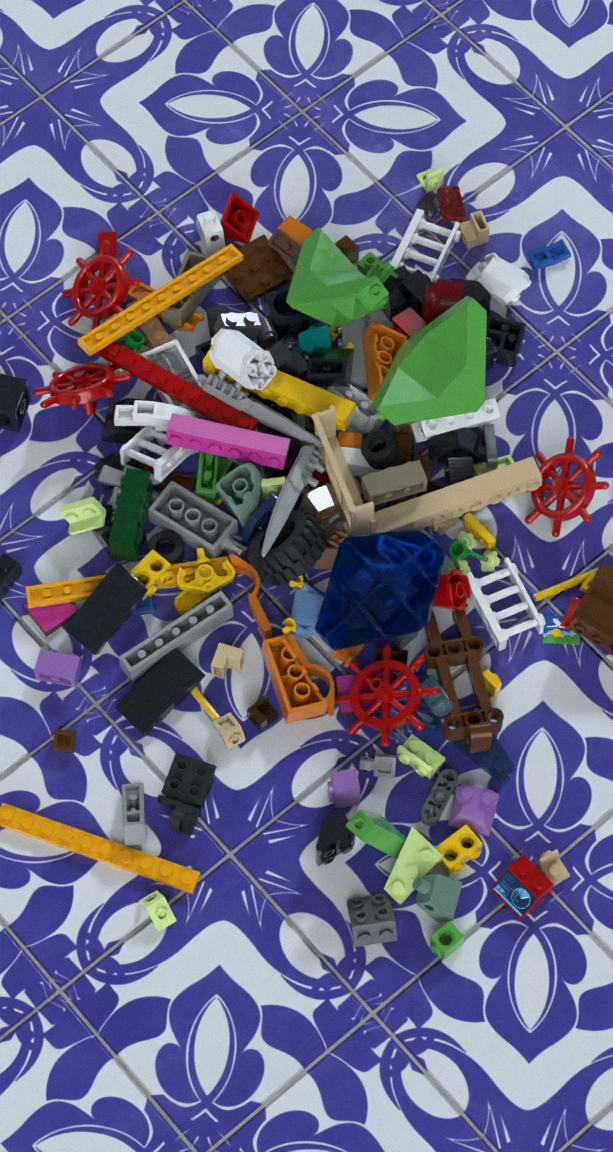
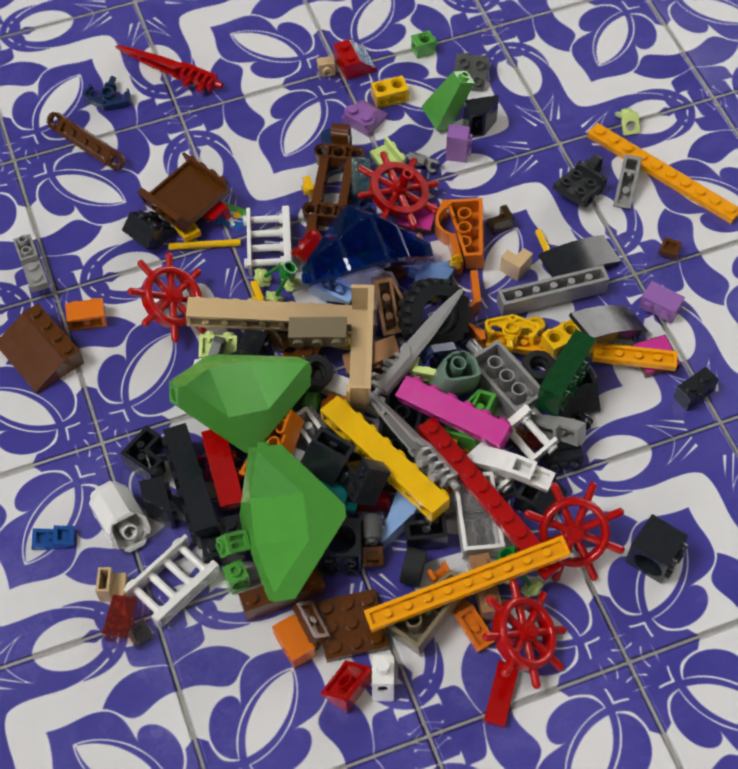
camera: 160 degrees left, 5 degrees down
yellowish green bracket [59,497,106,535] -> none
white brick [209,328,277,390] -> none
tan bracket [212,712,246,750] -> none
dark grey brick [214,312,261,341] -> none
yellowish green wing [384,827,445,904] -> none
sand green torso [412,874,462,922] -> none
yellowish green bracket [416,168,444,193] -> none
dark grey beam [421,769,458,826] -> none
dark red brick [422,279,464,323] -> none

